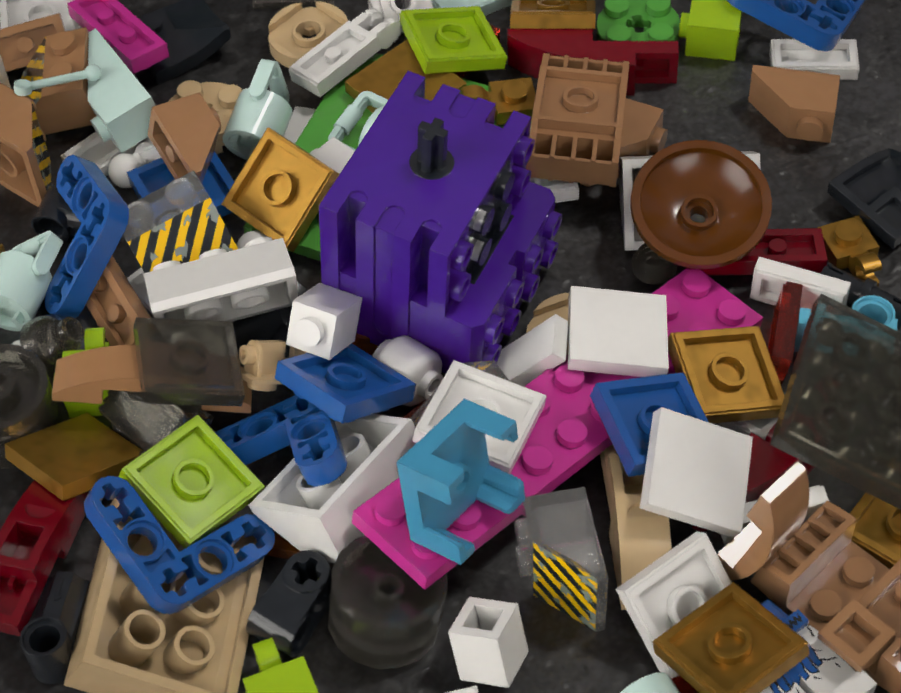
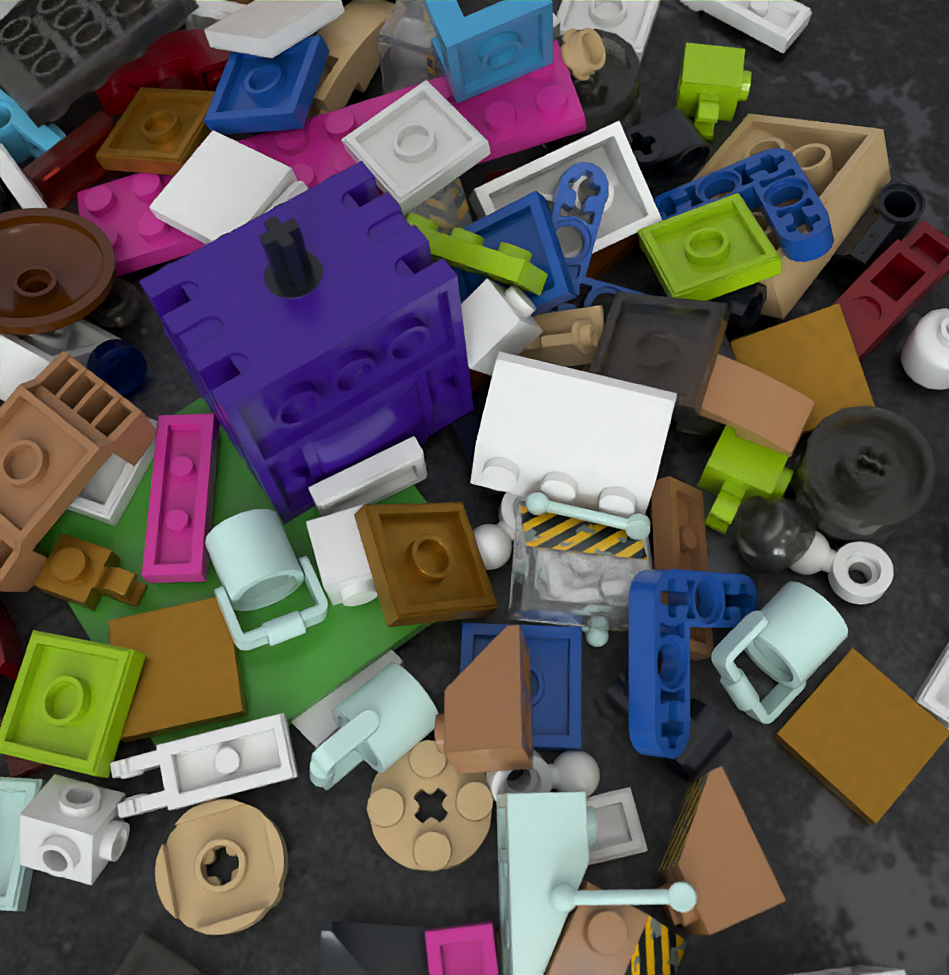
camera: 150 degrees left, 15 degrees up
none -> clear blue tile [87,339,147,395]
none -> lime plate [406,213,548,296]
none -> light aqua hinge [526,492,650,540]
none -> tan plate [560,28,606,81]

